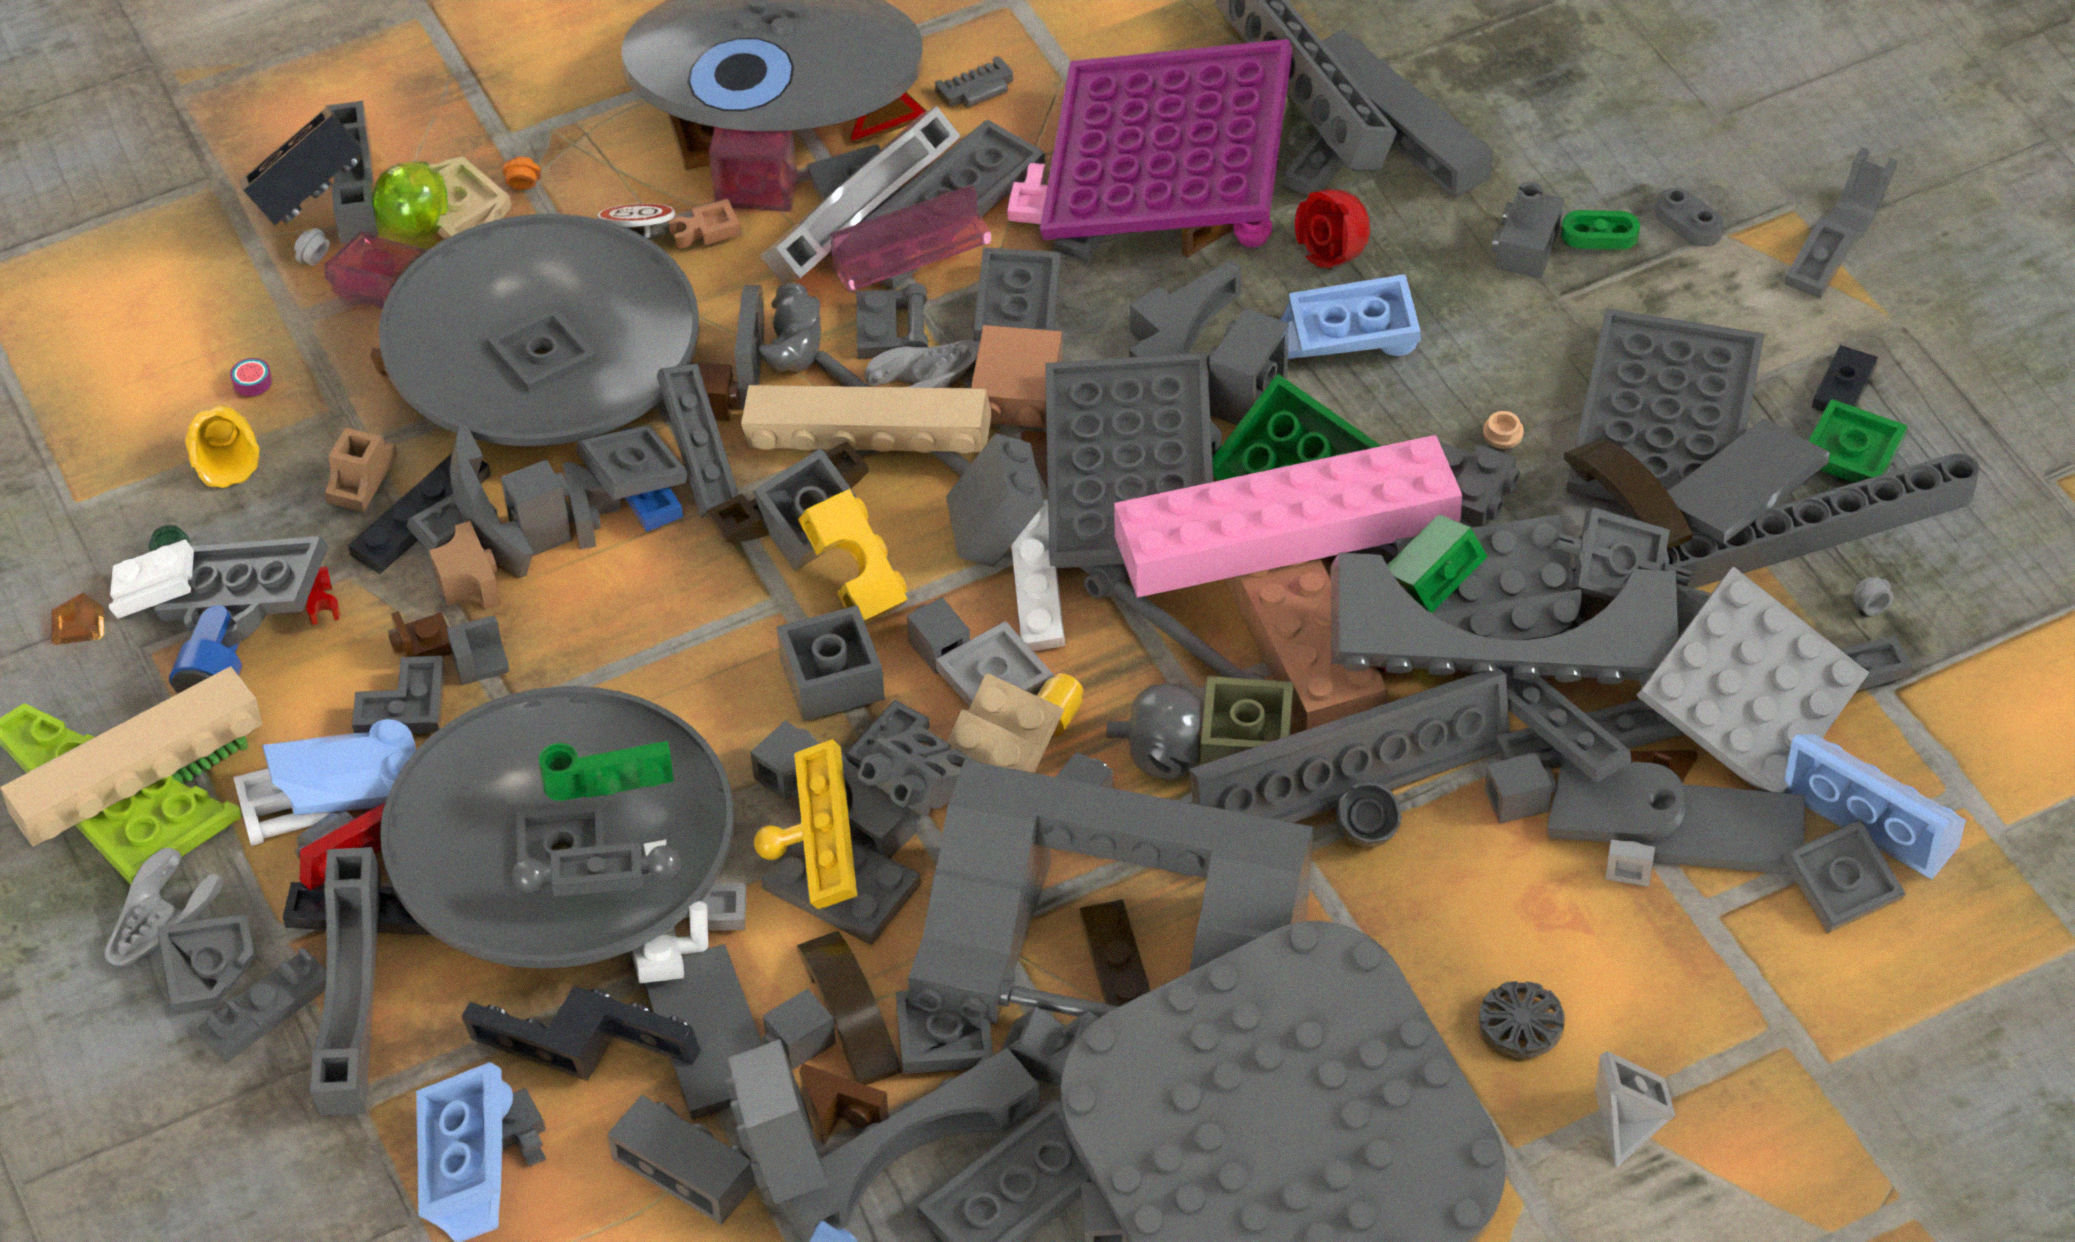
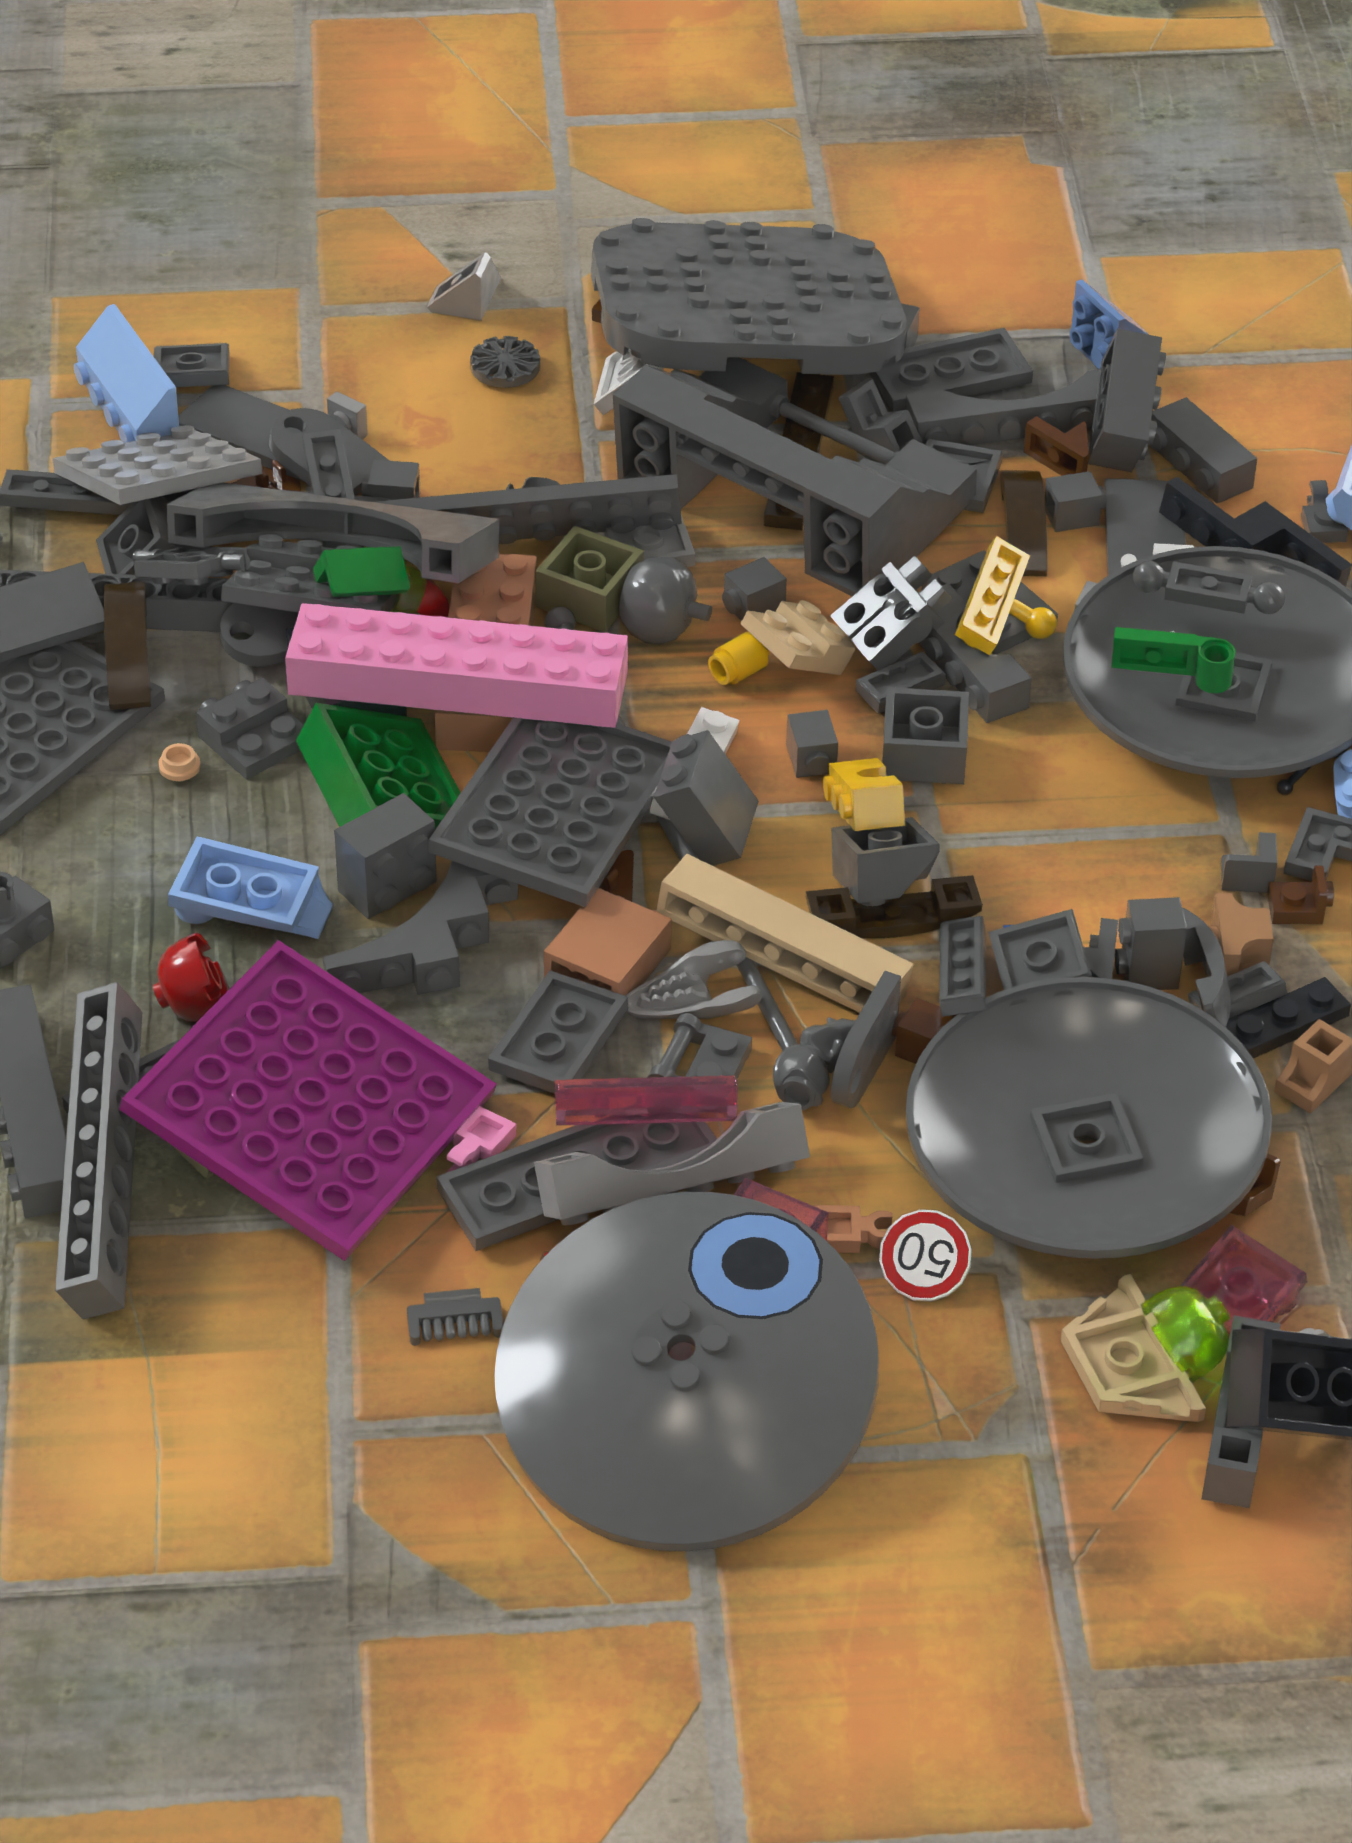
camera: 160 degrees left, 5 degrees down
orange plate [503,156,541,190] -> none
light grey plate [936,621,1054,707] -> none

